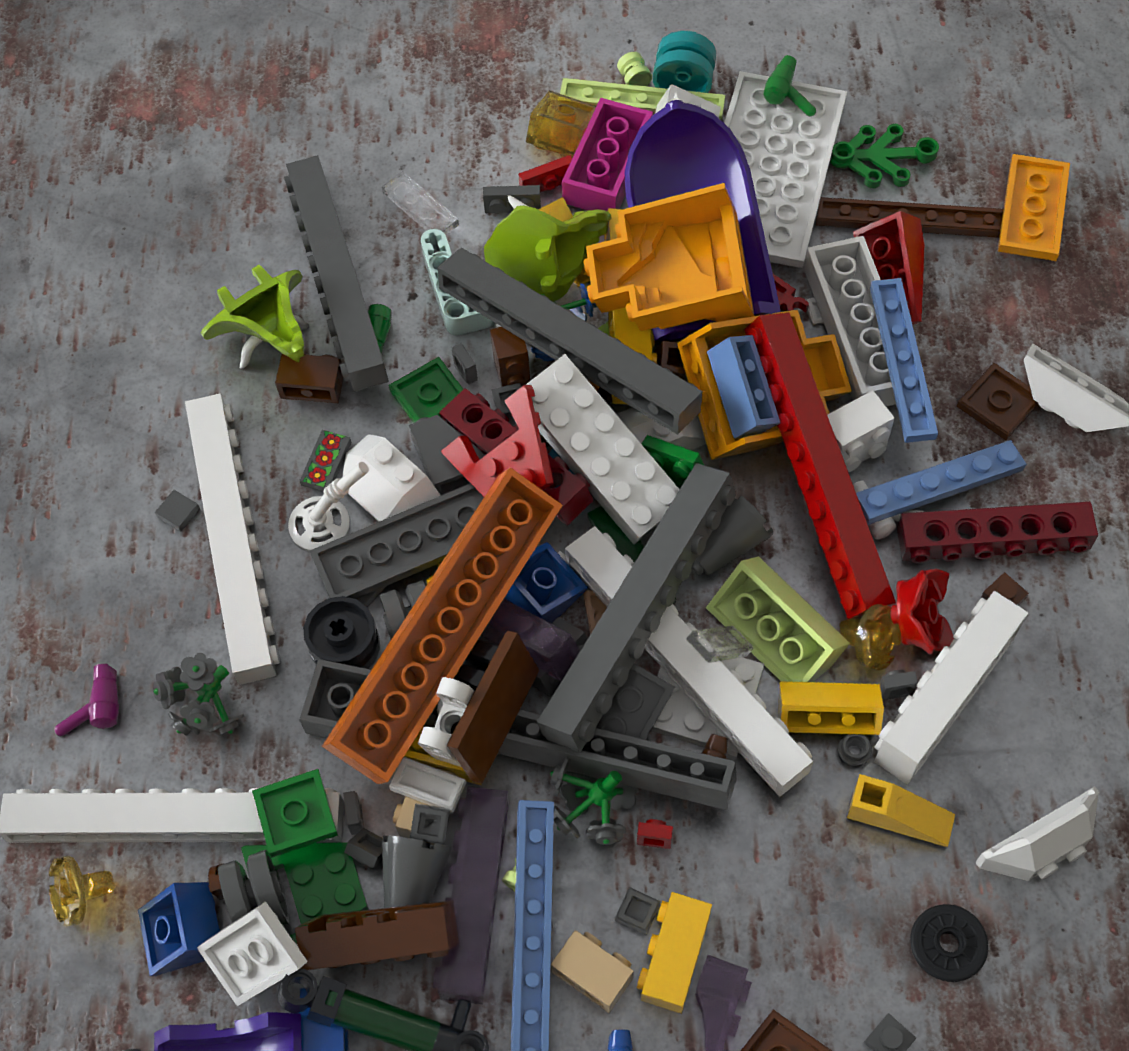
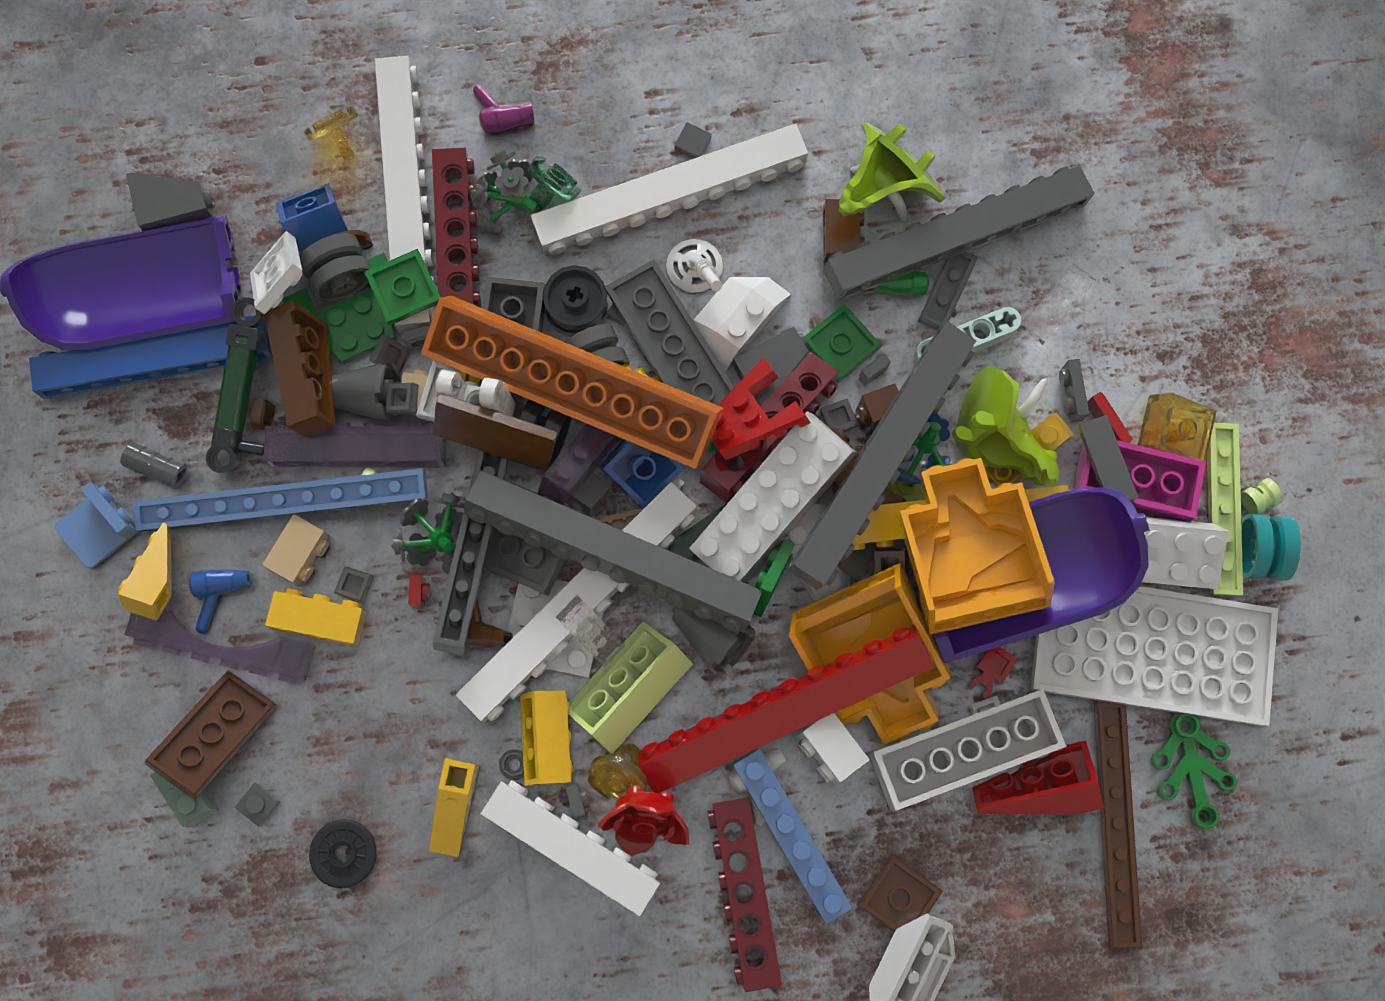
camera: 75 degrees right, 15 degrees up
tile [300,430,352,492] -> none
medium blue brick [707,335,780,439] -> none
green piece [763,55,816,117] -> none
medium blue plate [870,278,938,443] -> none
white wedge [976,786,1099,881] -> none
reddish brown plate [981,572,1029,606] -> none
light orange plate [998,154,1070,261] -> none
none -> reddish brown tile [251,398,275,431]
none -> dark red brick [432,147,481,308]
none -> clear green tile [528,156,581,213]
none -> dark grey tile [917,252,978,330]
none -> dark grey tile [1077,415,1138,501]

